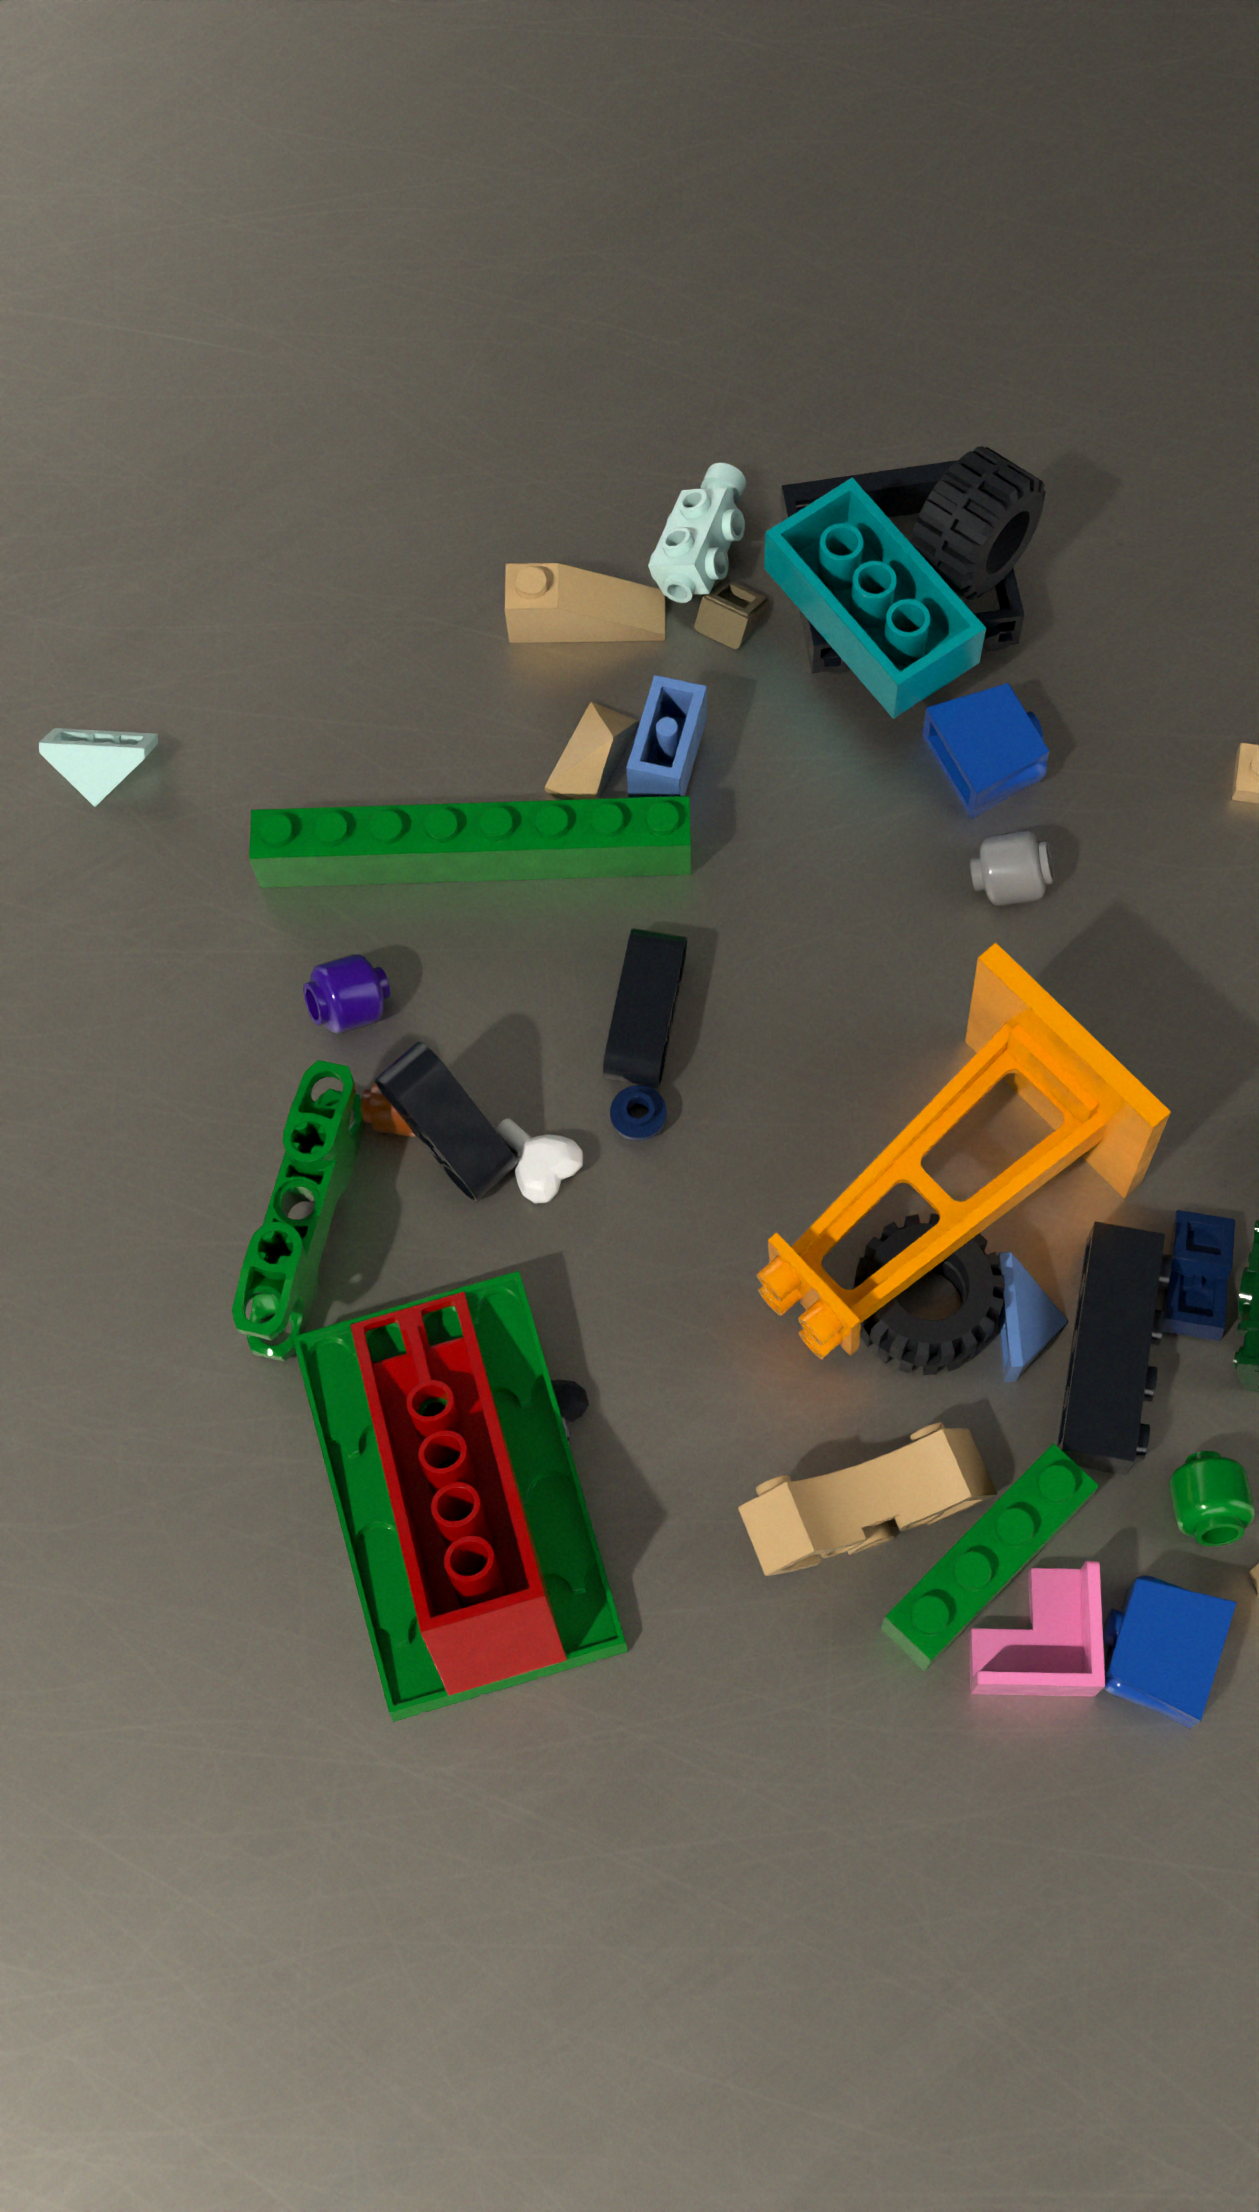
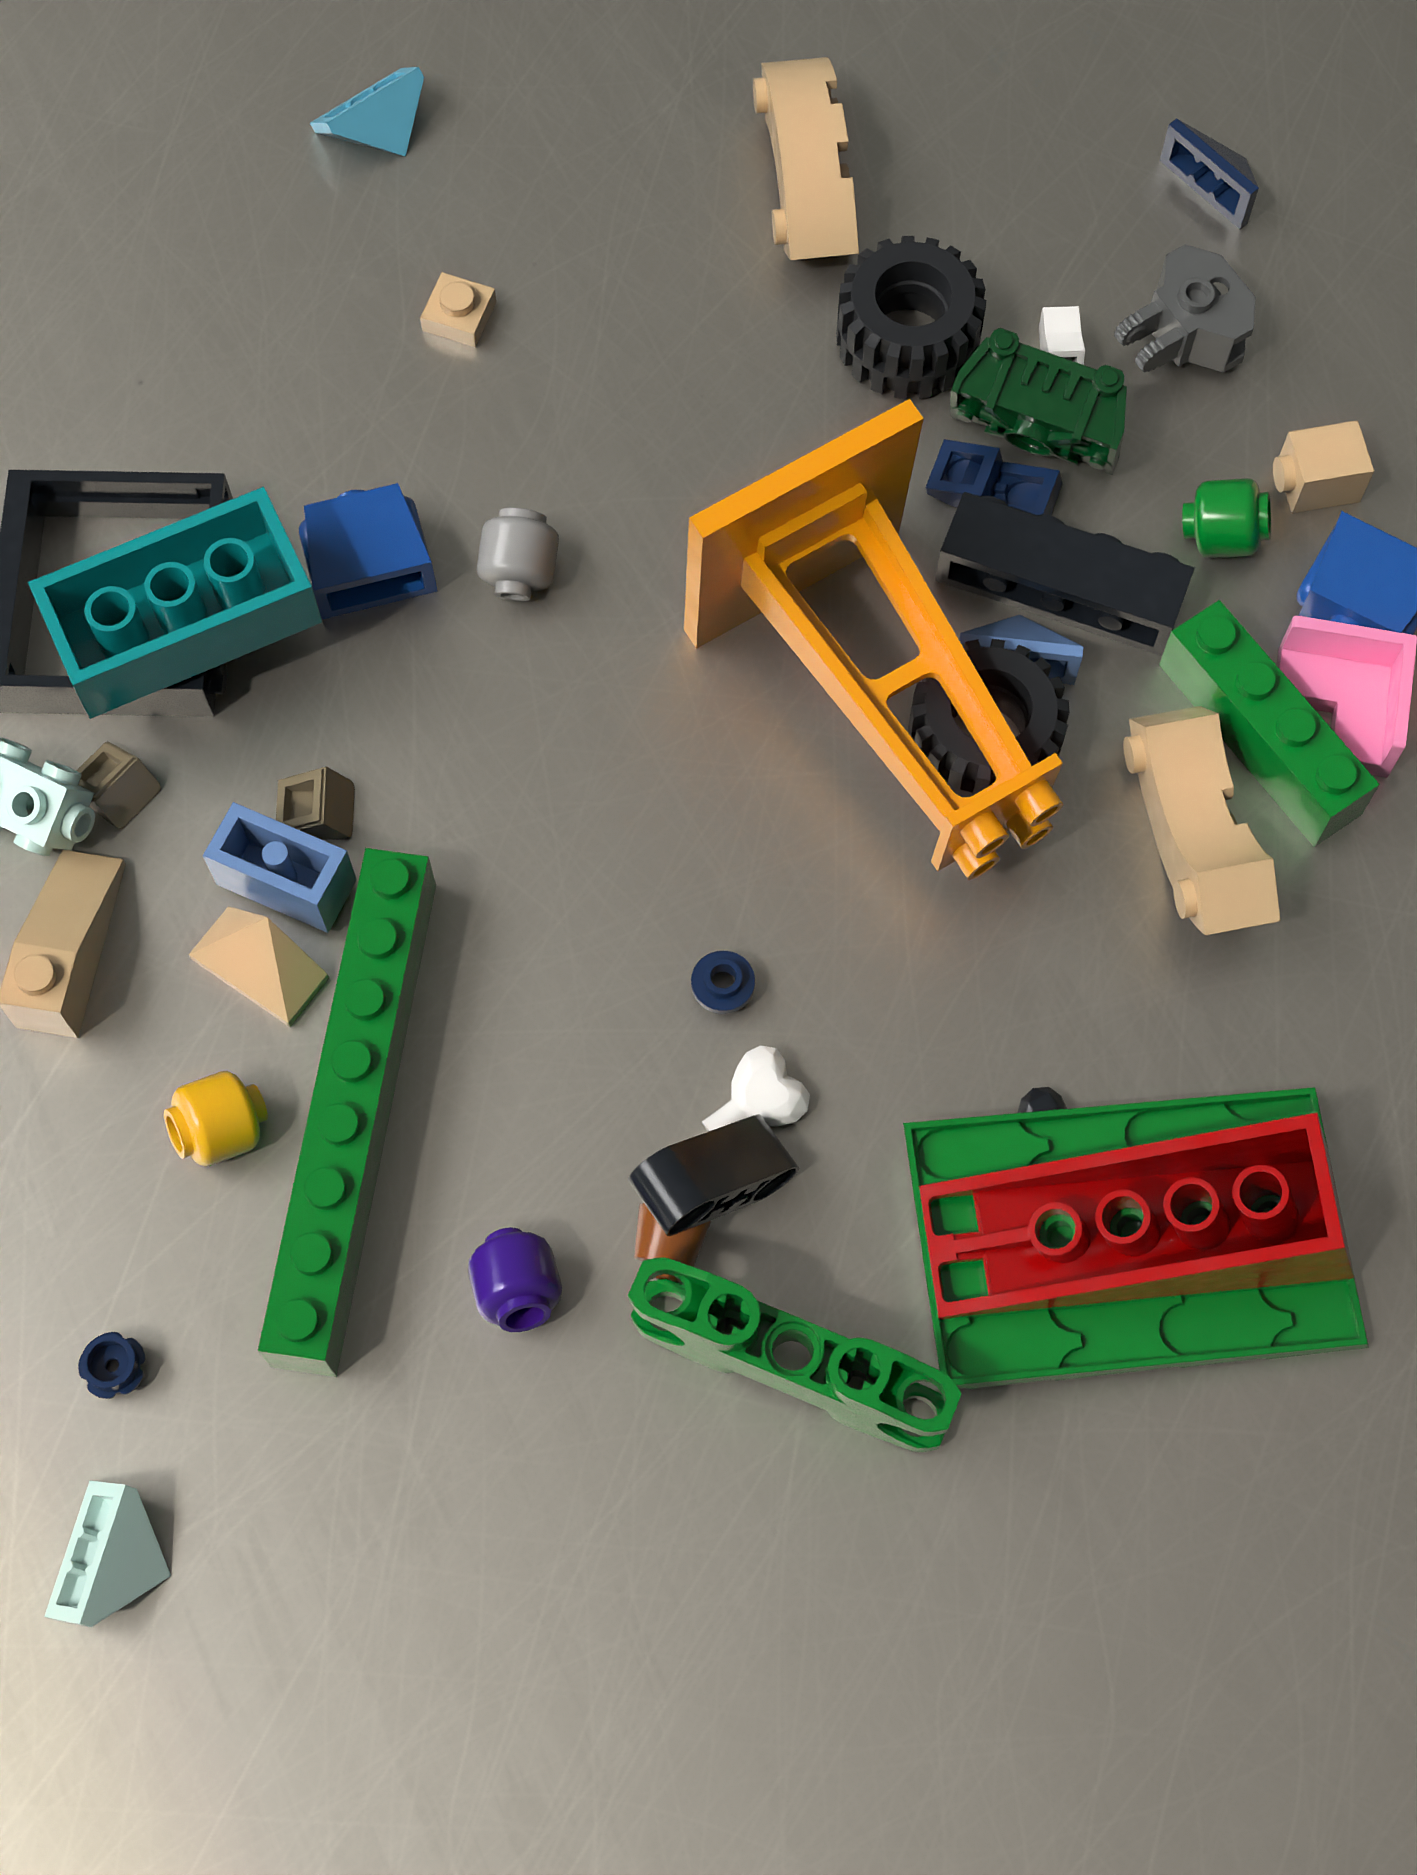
camera: 85 degrees left, 0 degrees up
black beam [603,928,688,1088] -> none
black tyre [910,446,1046,600] -> none
none -> dark blue plate [78,1332,146,1399]
none -> yellow head [164,1071,268,1167]
none -> dark tan slope [276,766,355,839]

